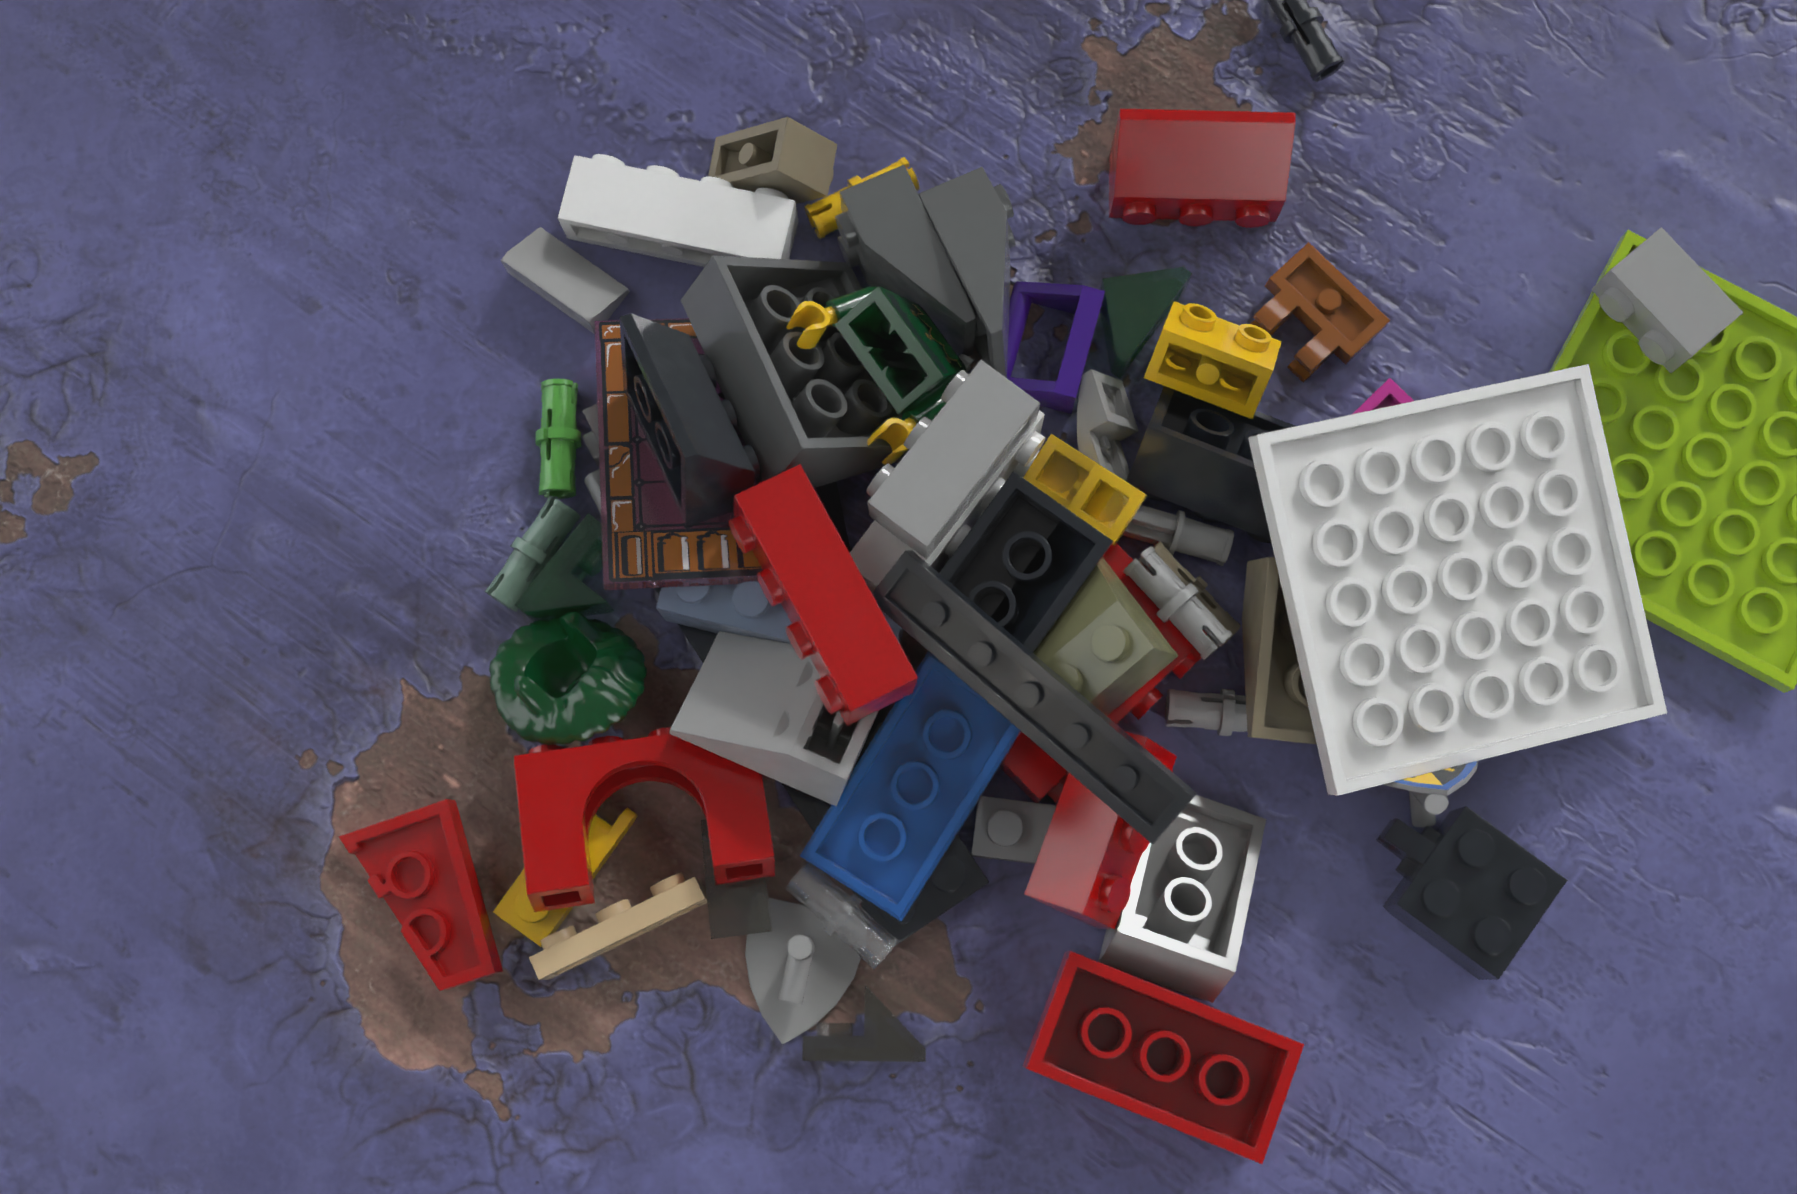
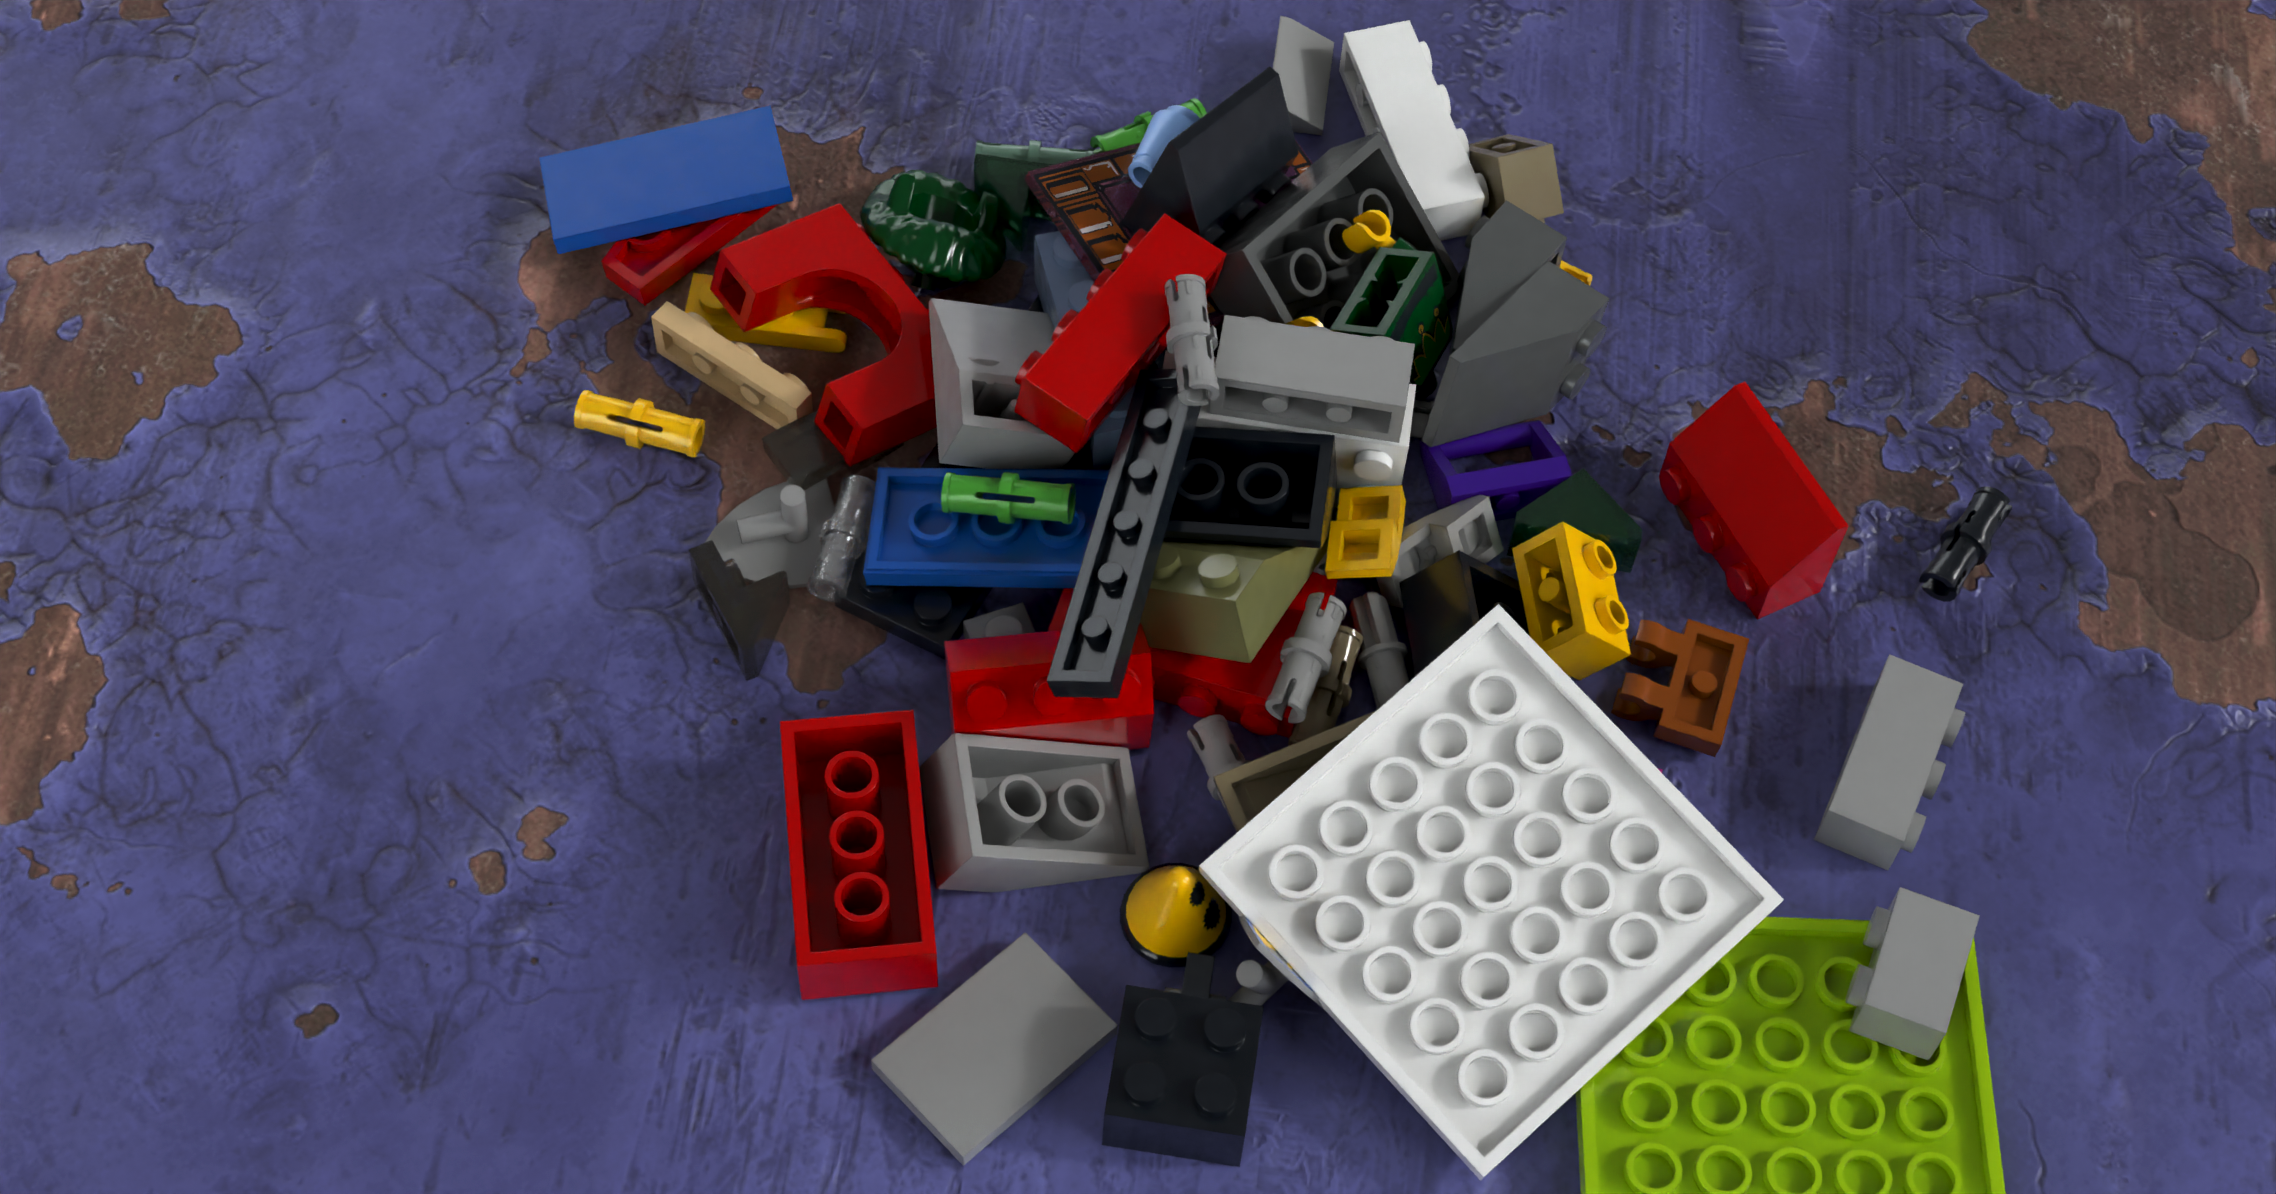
camera: 55 degrees right, 20 degrees down
none -> blue tile [539,105,793,254]
none -> yellow pin [574,390,705,458]
none -> light grey tile [871,932,1118,1166]
none -> bright green pin [941,472,1076,524]
none -> yellow hat [1120,863,1232,968]
none -> light blue cone [1128,105,1200,188]
none -> light grey pin [1164,274,1220,406]
none -> light grey brick [1814,654,1966,870]

